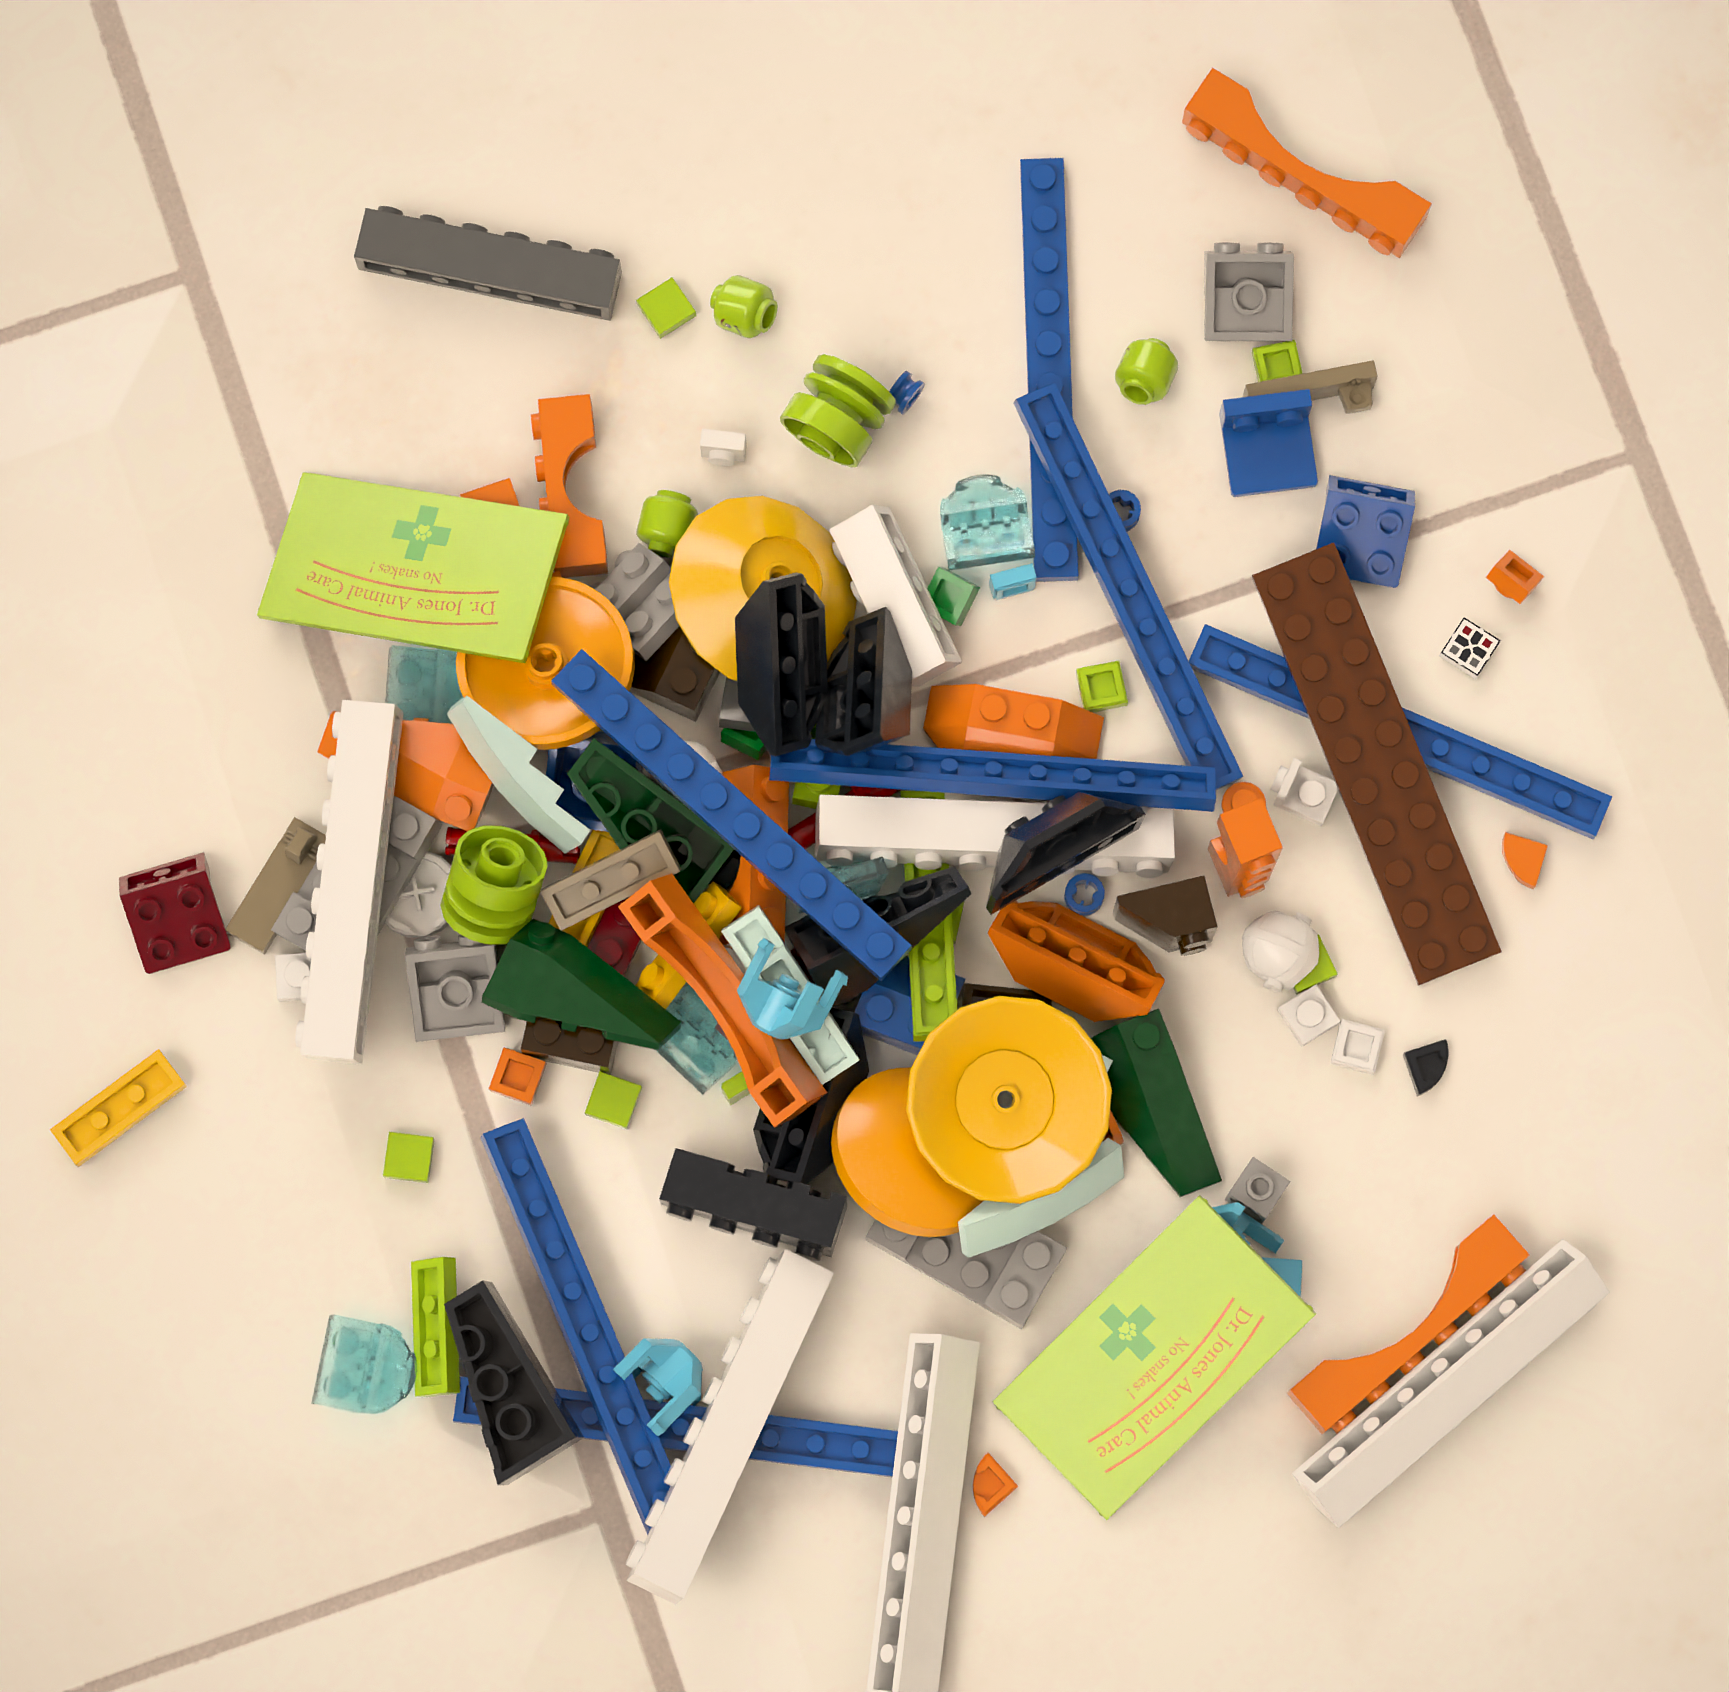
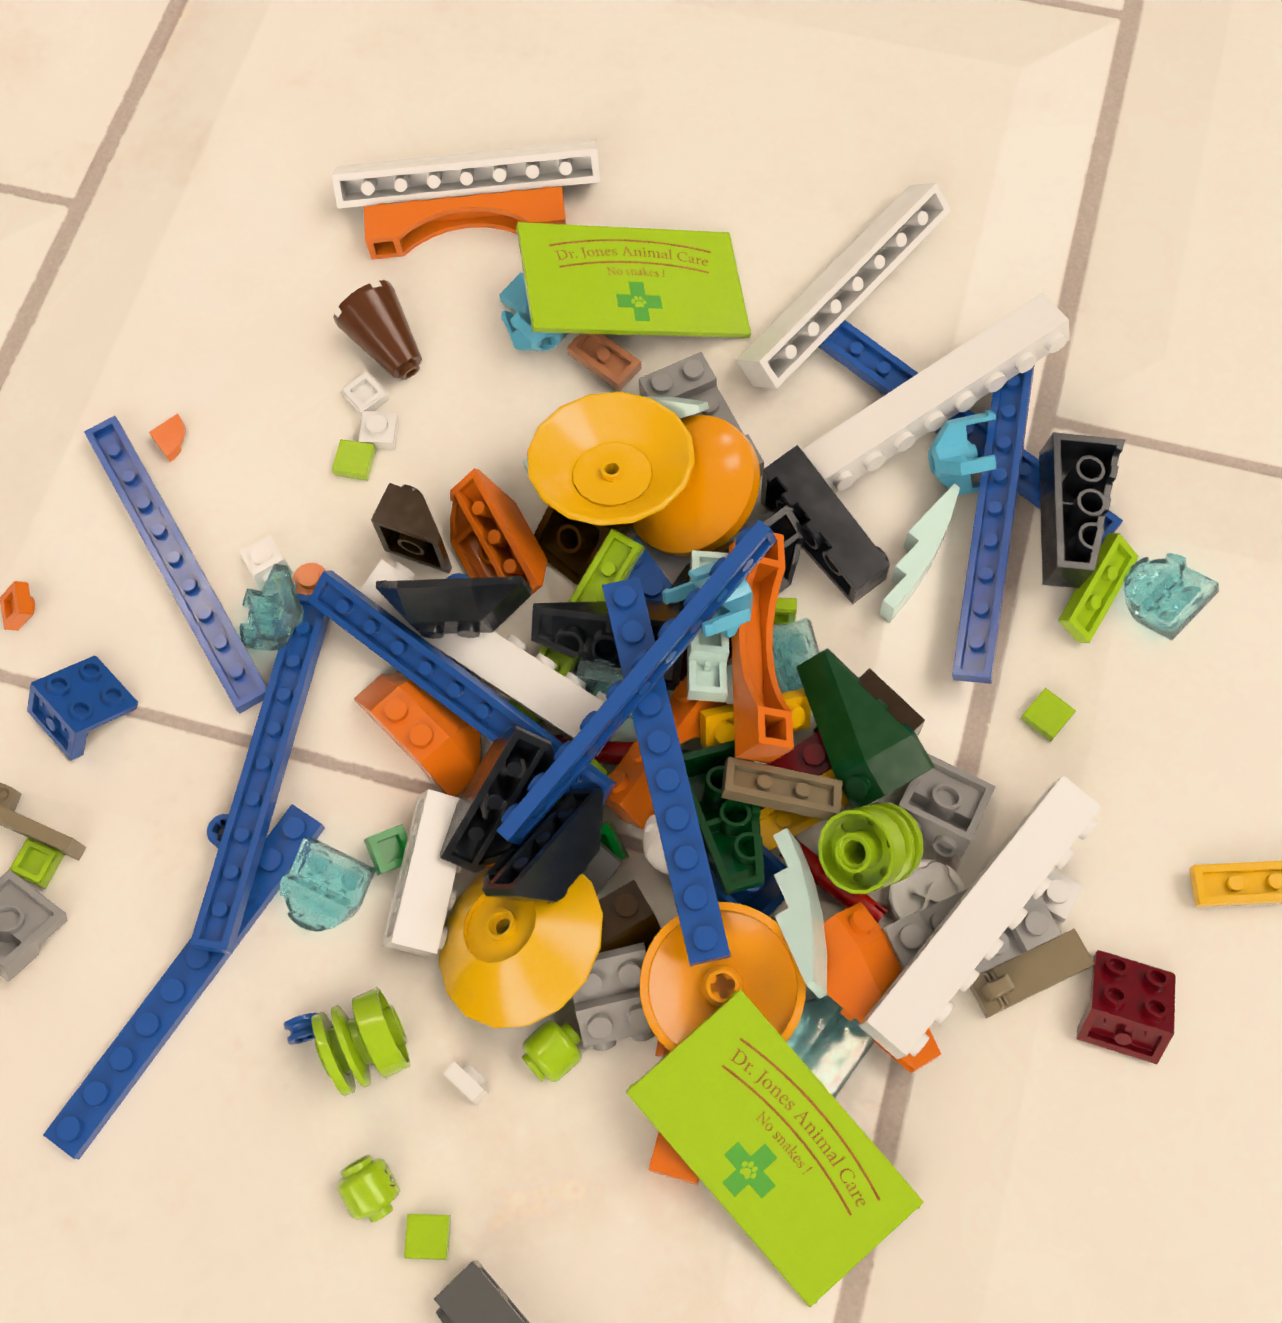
camera: 140 degrees left, 10 degrees down
orange plate [489,1047,547,1106] -> none
orange arch [531,394,608,578] -> none
lime tile [585,1071,642,1129] -> none
orange tile [973,1453,1018,1517] -> none
medium azure tile [989,563,1037,600] -> none
lime tile [1076,661,1128,712] -> none
dark green wedge [1091,1008,1222,1197] -> none
lime head [1115,338,1178,405] -> none
orange arch [1208,798,1283,898] -> none
blue bracket [1219,389,1318,497] -> none
light grey brick [1225,1157,1291,1224] -> none
white cap [1242,911,1319,992] -> none
reddish brown plate [1252,542,1502,986] -> none
black tile [1403,1039,1449,1097] -> none
tile [1439,617,1501,679] -> none
none -> clear light blue slope [240,563,304,651]
none -> reddish brown cone [333,280,422,379]
none -> blue plate [496,519,777,846]
none -> nougat plate [567,334,642,392]
none -> light aqua slope [879,483,960,623]

